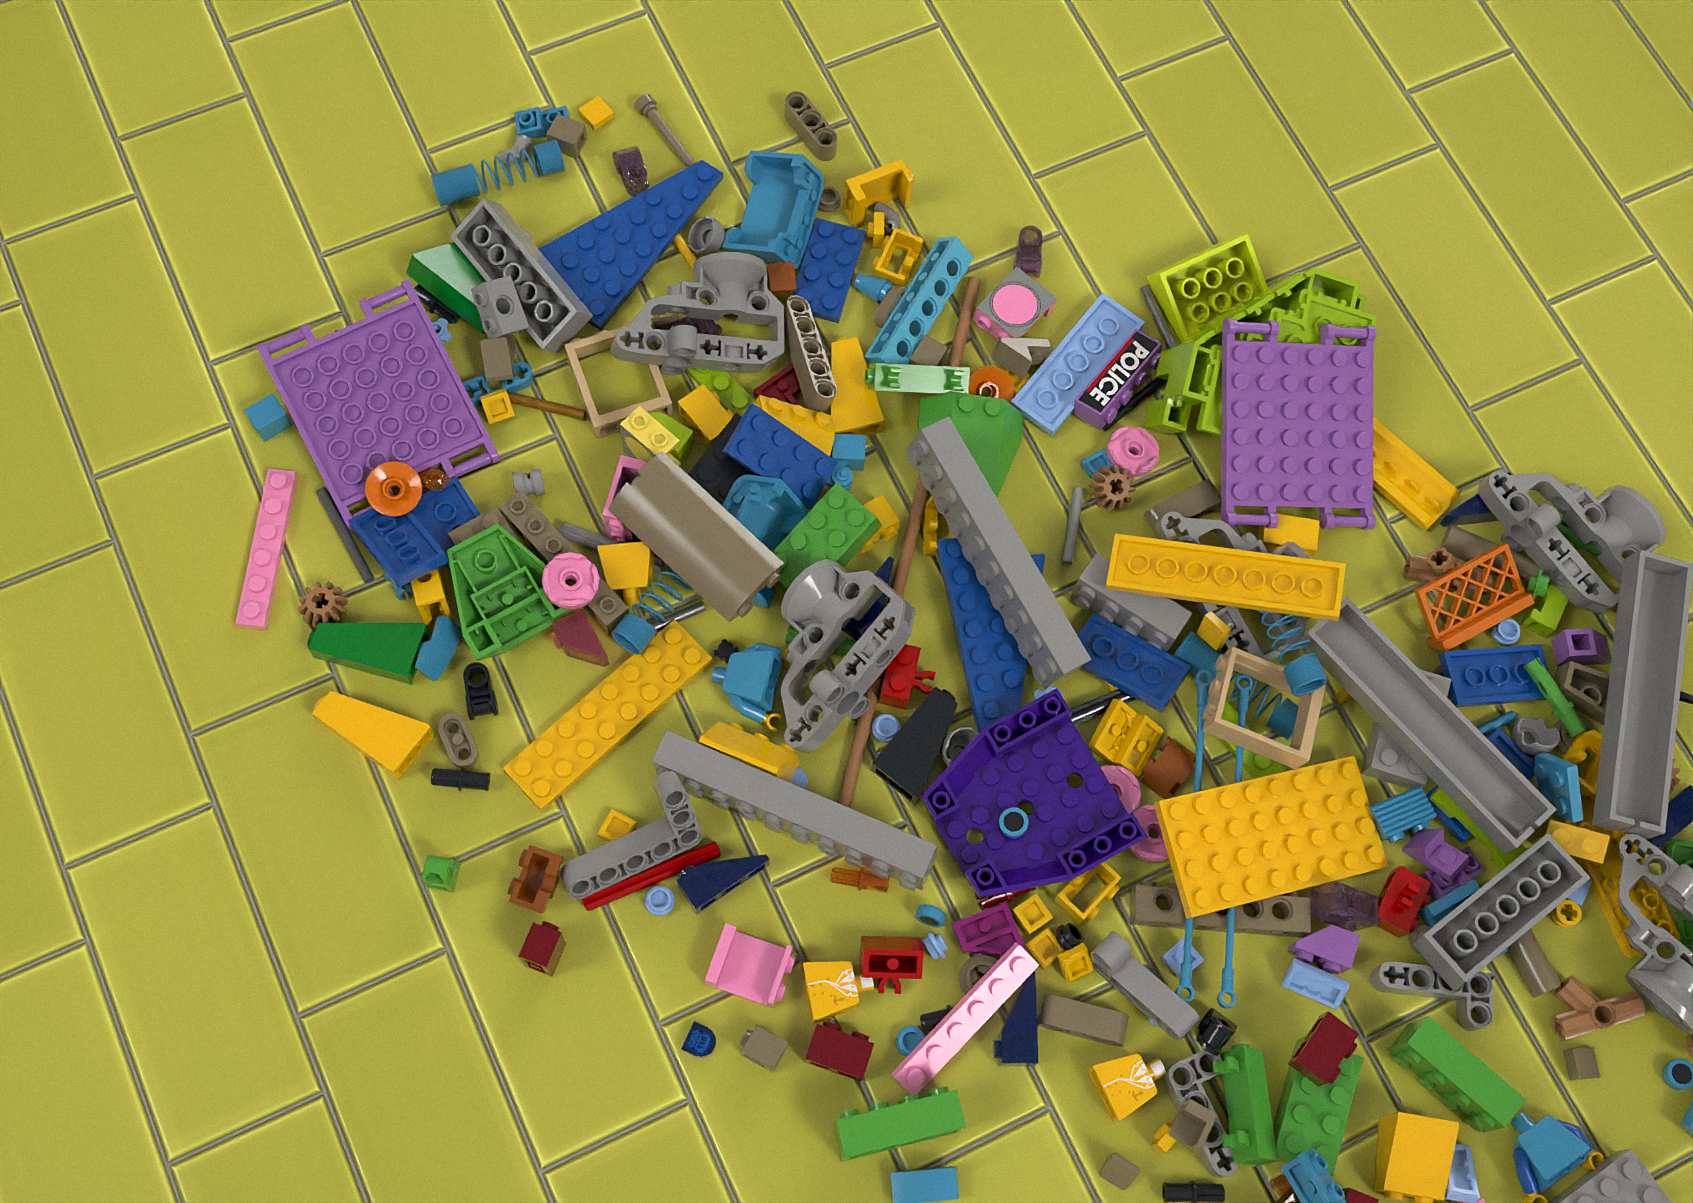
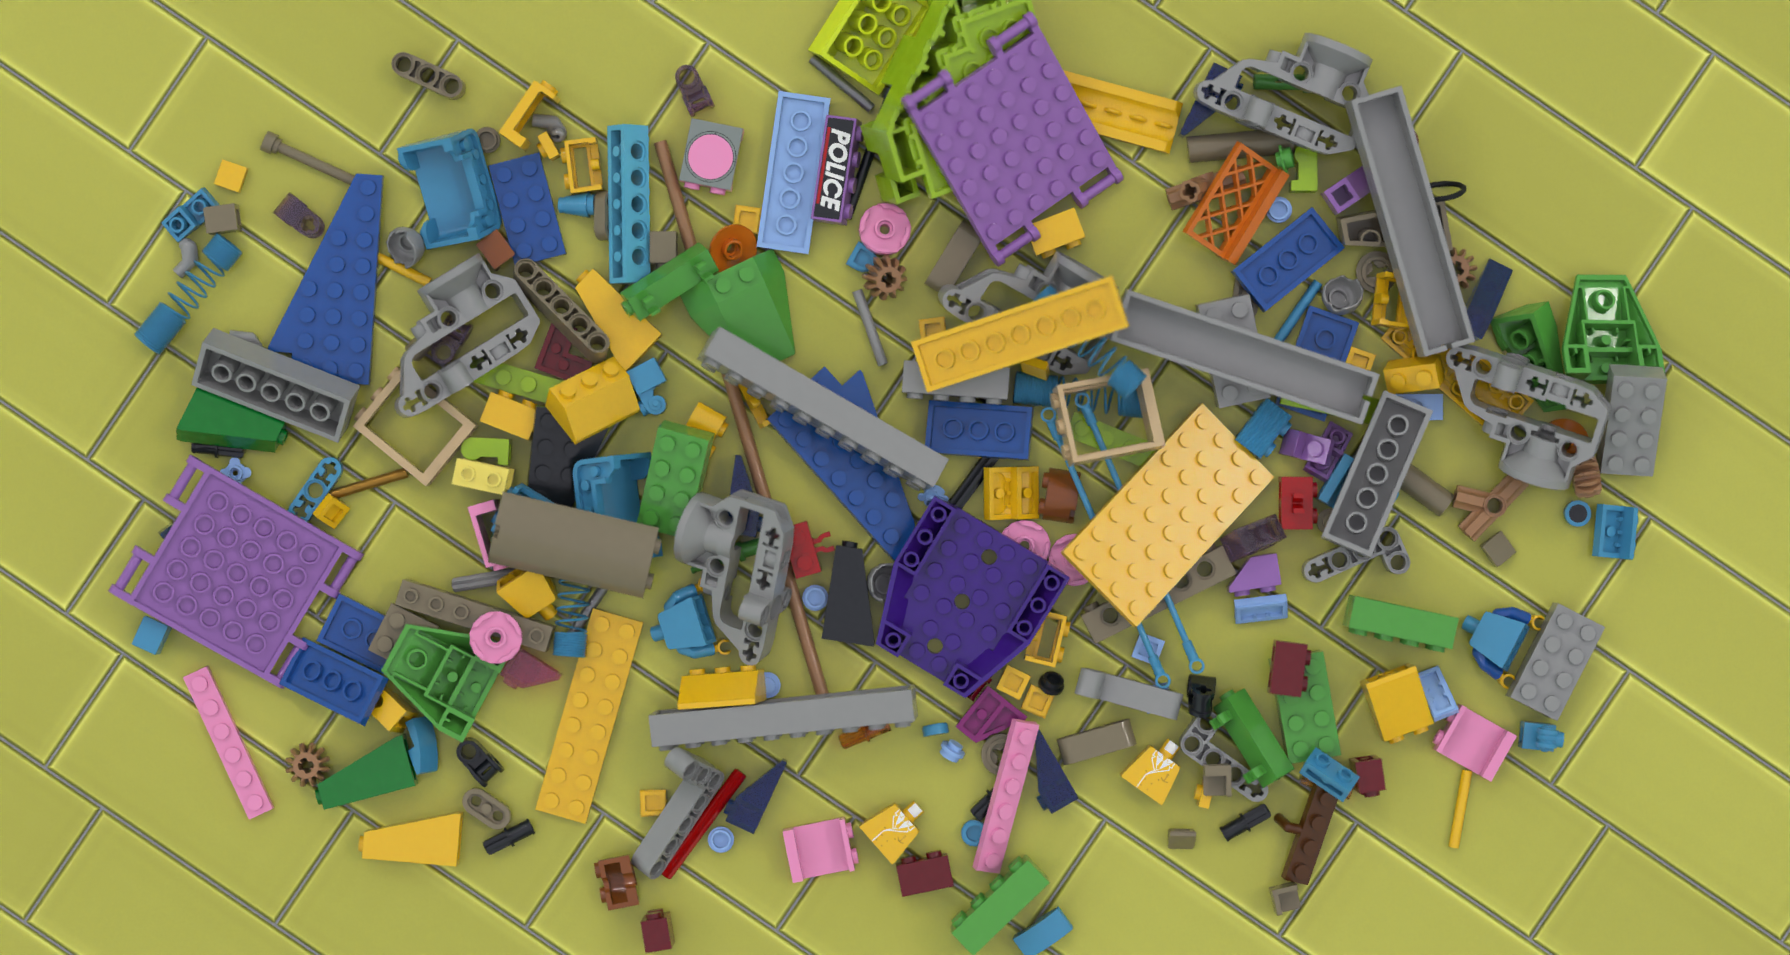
camera: 20 degrees left, 20 degrees up
dark grey bar [316,487,375,583] -> none
orange dish [365,461,422,517] -> none
clear orange axle [420,469,450,491] -> none
bright green leg [422,855,461,893] -> none
light grey brick [471,275,529,339] -> none
dark tan slope [480,334,515,382] -> none
light grey wheel [513,468,545,497] -> none
clear blue tile [681,1021,716,1058] -> none
black piece [714,639,738,663] -> none
blue plate [722,404,838,509] -> none
dark tan brick [739,1025,788,1073] -> none
red brick [859,936,924,994] -> none
dark tan slope [991,337,1051,379] -> none
tile [999,807,1028,838] -> none
yellow tile [1057,943,1094,983] -> none
bright green pin [1523,657,1587,738] -> none
dark azure plate [1534,752,1583,823] -> none
yellow bush [1551,900,1582,928] -> none

